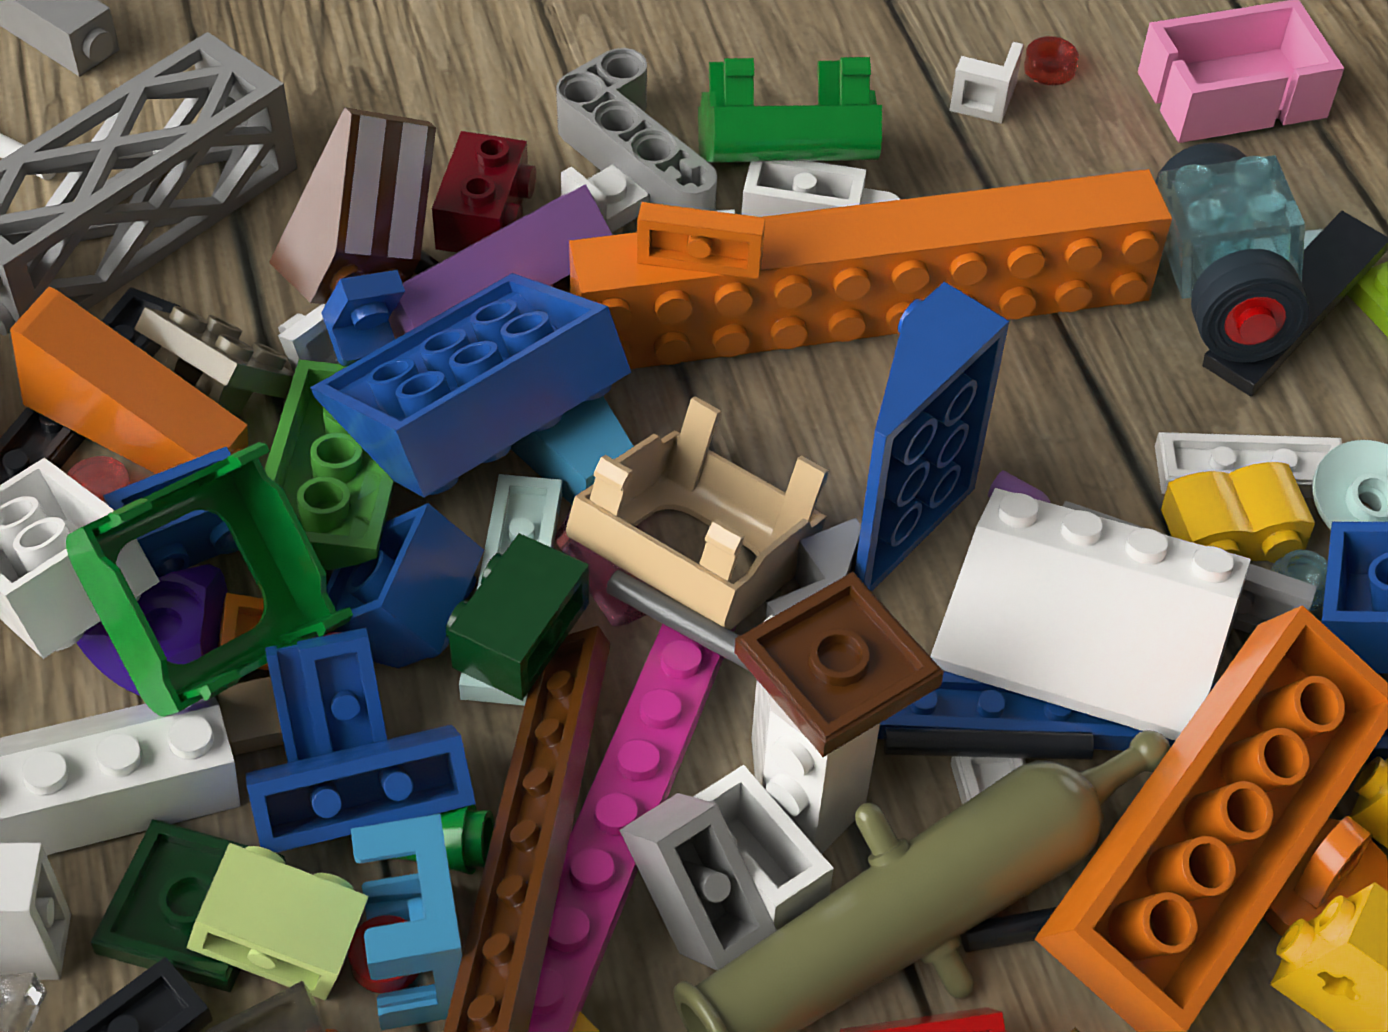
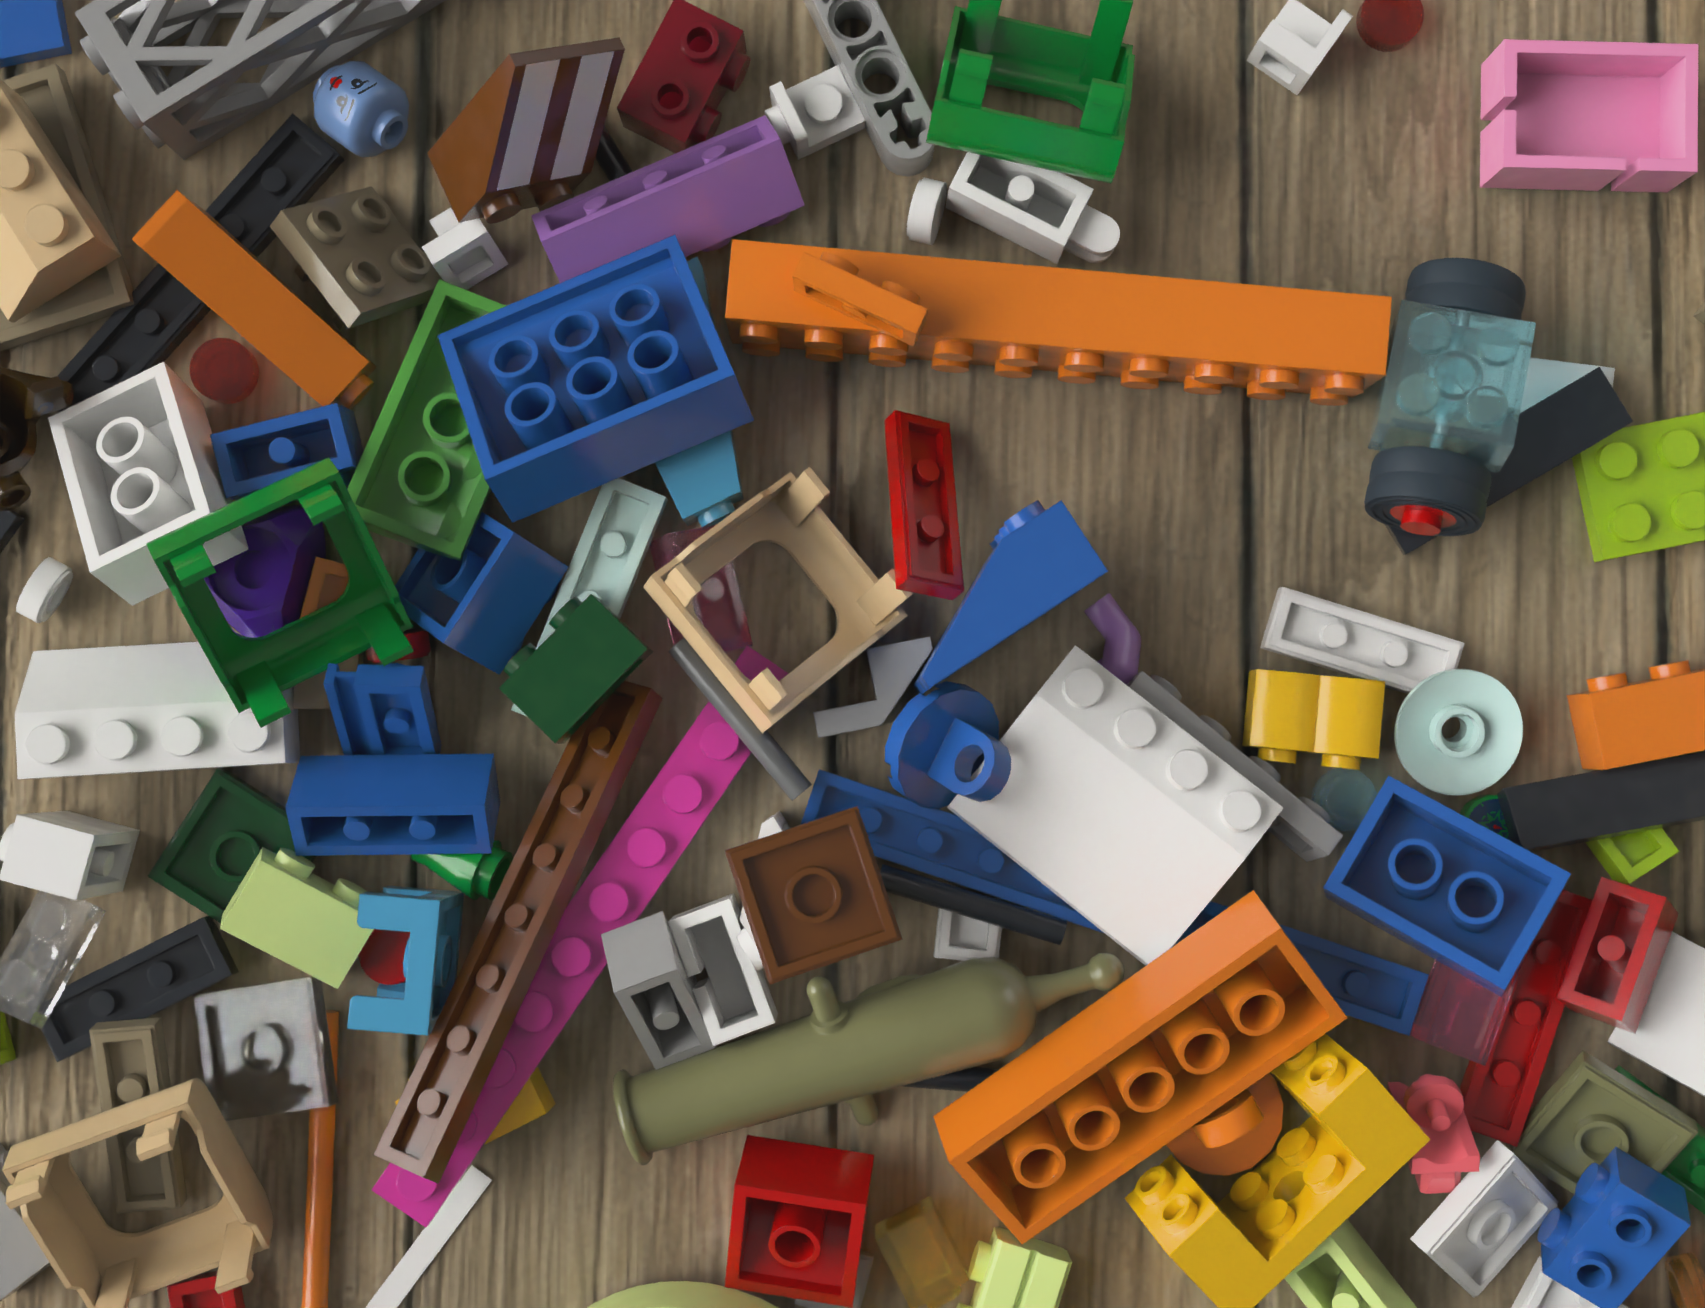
camera: 15 degrees right, 35 degrees up
blue bracket [321,270,405,366] -> none
none -> medium blue head [313,61,409,157]
none -> red tile [884,410,964,601]
none -> blue tile [885,681,1011,809]

